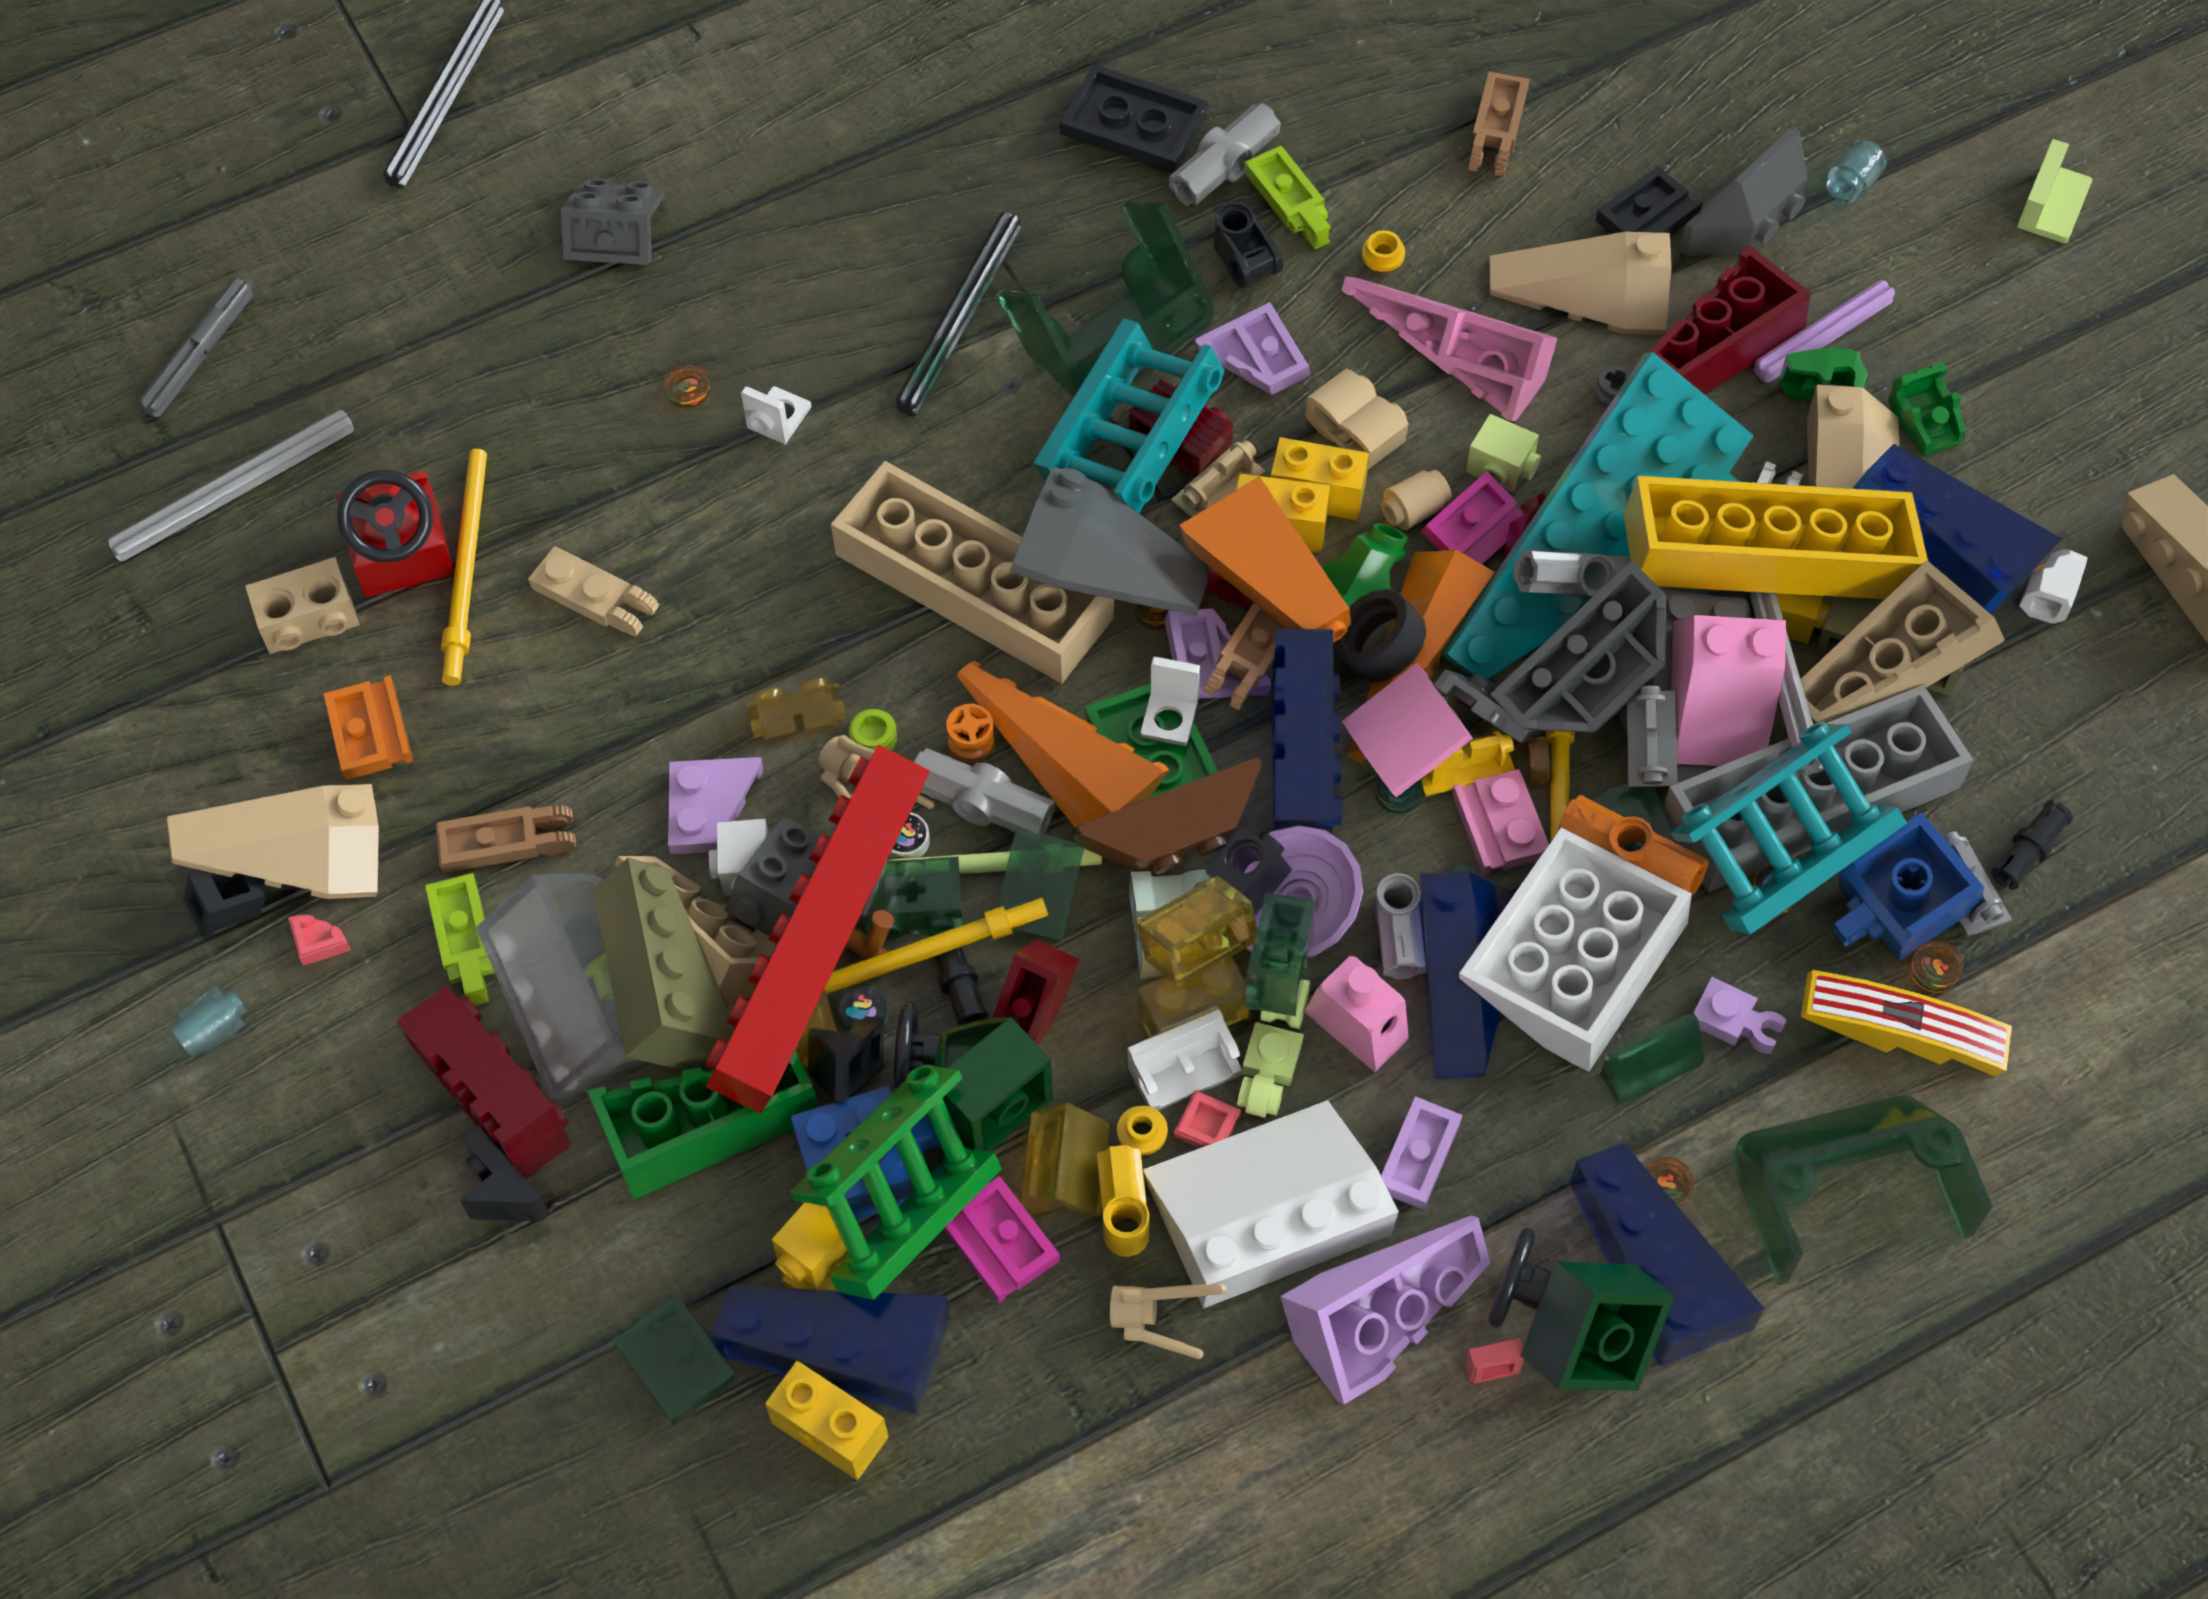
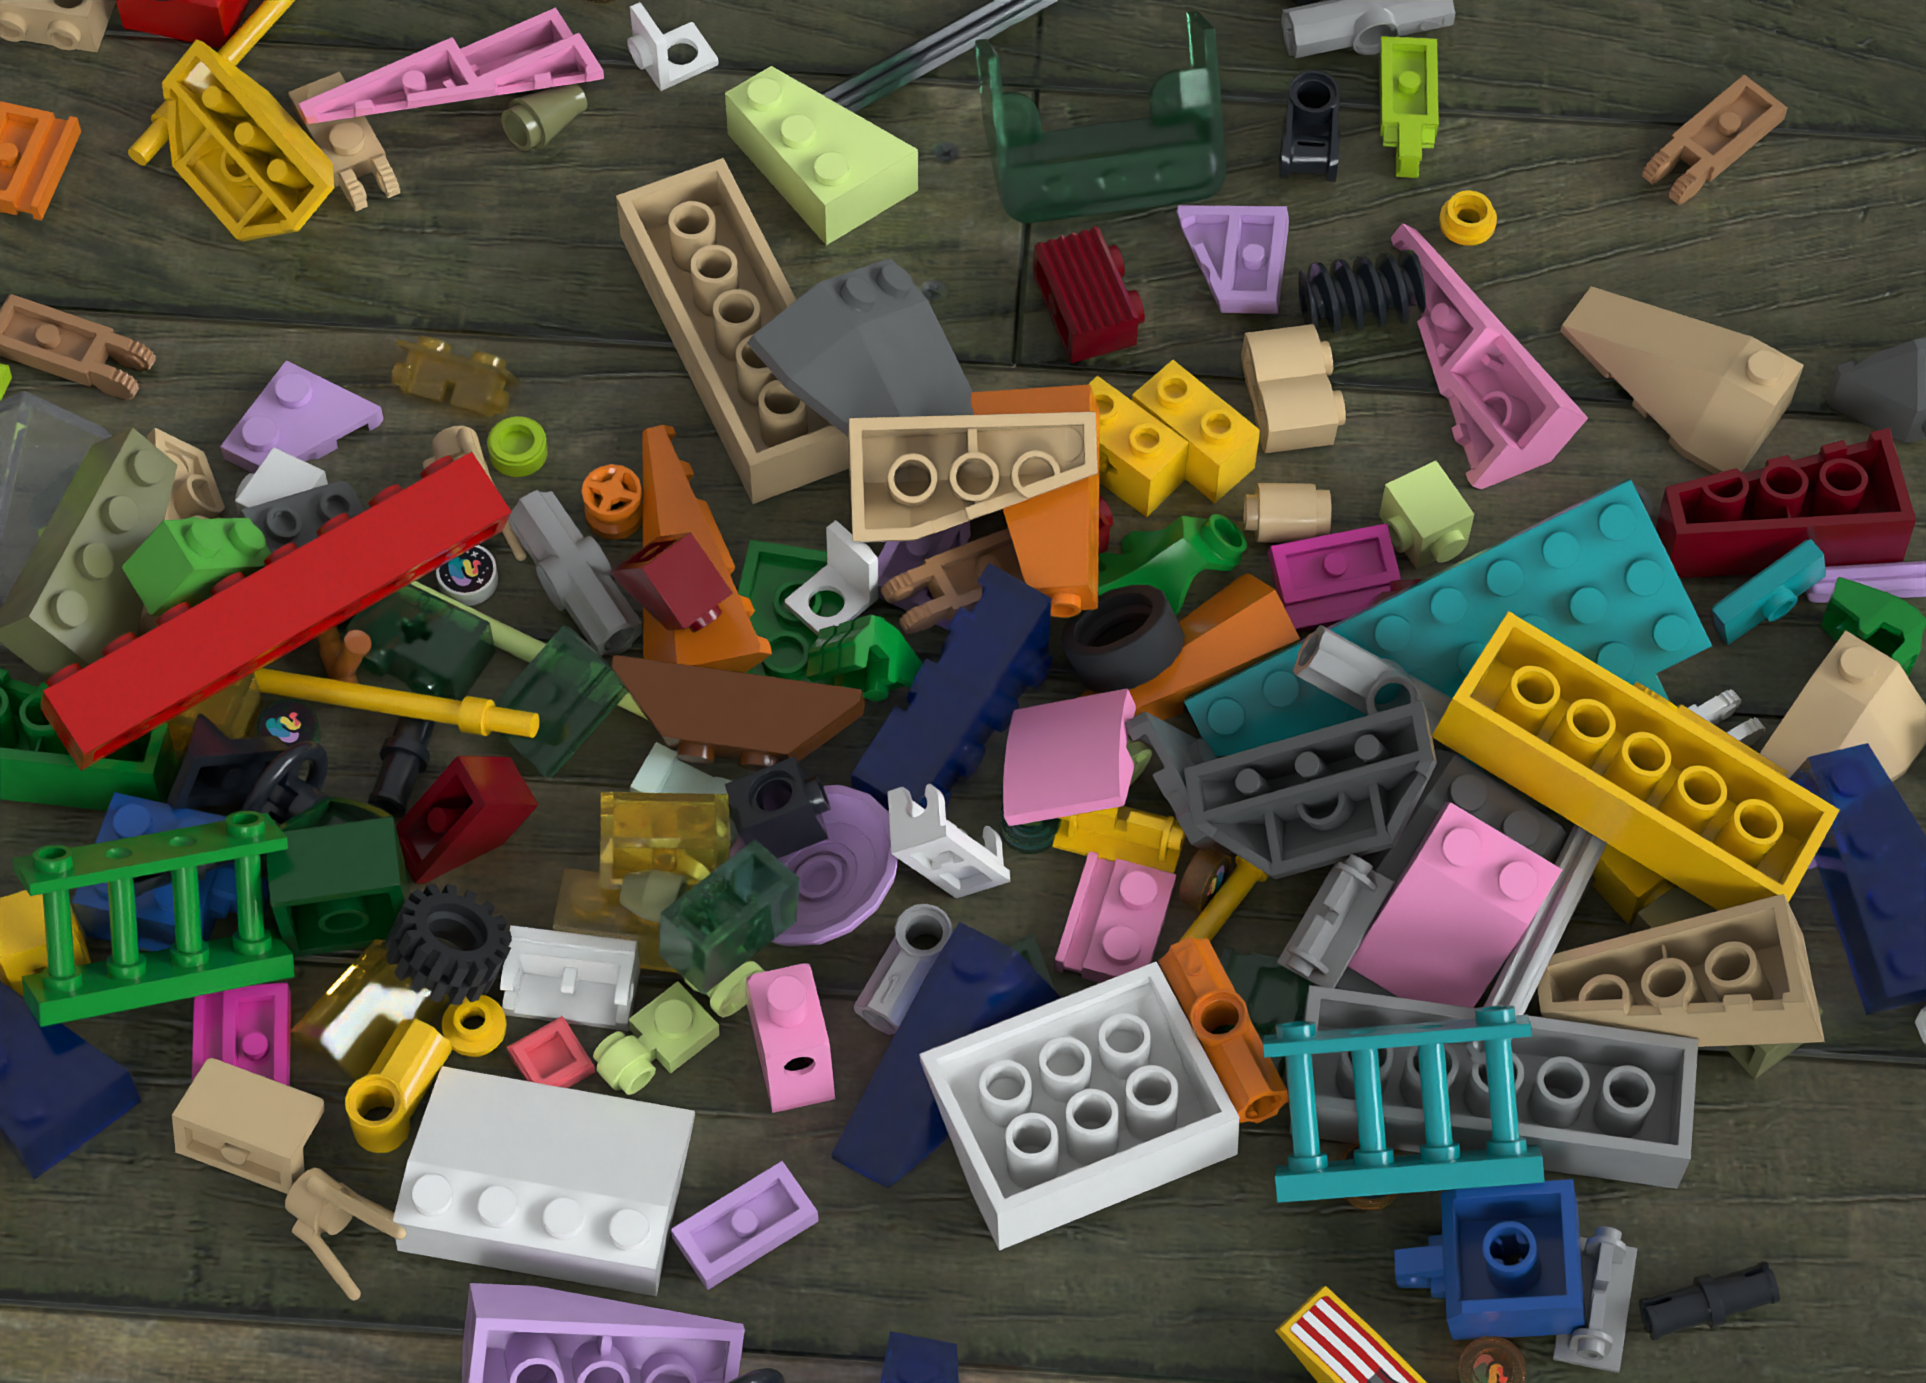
camera: 30 degrees right, 0 degrees up
teal fence [1034,318,1225,513] -> none
tan hinge [1171,440,1266,517] -> none
black plate [1595,166,1703,235] -> none
clear green slope [1600,1013,1704,1103] -> none
lavender plate [1689,977,1787,1054] -> none
none -> bright green brick [122,517,271,616]
none -> yellow wedge [162,39,334,242]
none -> tan panel [172,1058,324,1194]
none -> bright pink wedge [298,8,604,124]
none -> black tyre [385,884,512,1004]
none -> olive cone [501,83,587,151]
none -> dark red slope [610,532,733,633]
none -> olive hose [619,869,688,926]
none -> yellowish green wedge [725,66,918,246]
none -> green hand [806,614,929,702]
none -> tan wedge [848,412,1098,543]
none -> white hinge [888,784,1010,899]
none -> black piece [1298,249,1426,334]
none -> teal plate [1712,539,1826,645]

